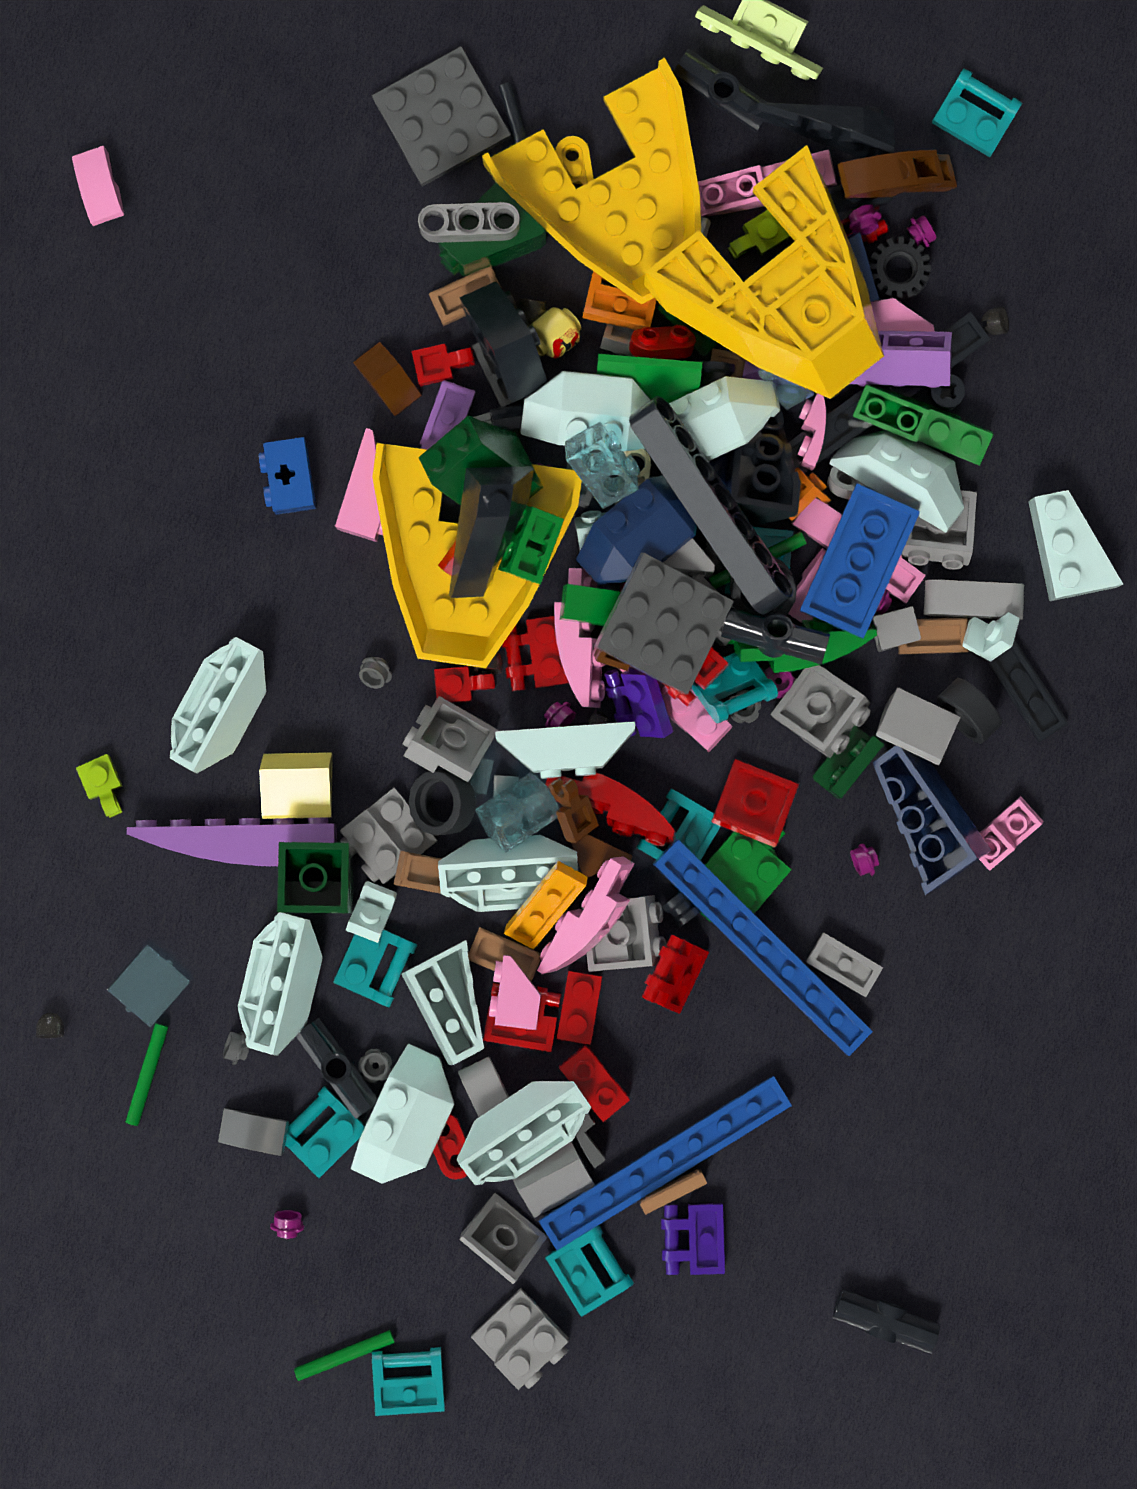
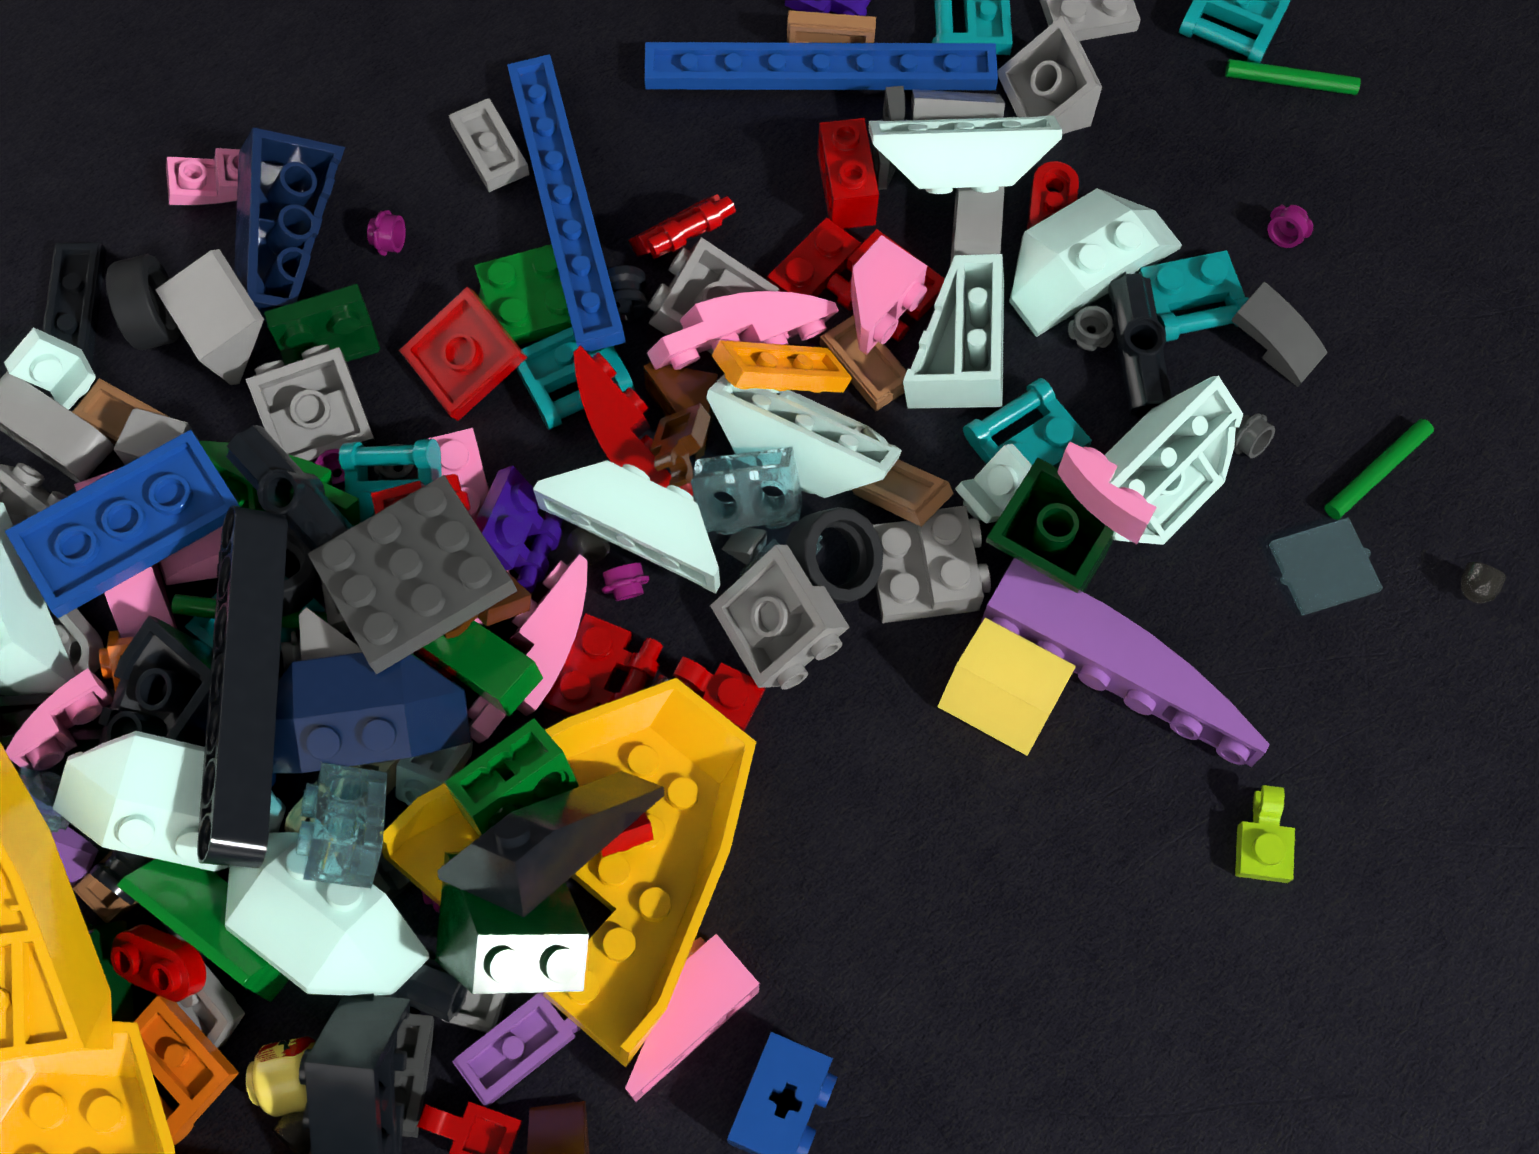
camera: 150 degrees left, 20 degrees down
light aqua wedge [170,637,266,773] -> none
dark grey plate [359,657,392,689] -> none
none -> bright pink slope [1057,442,1157,544]

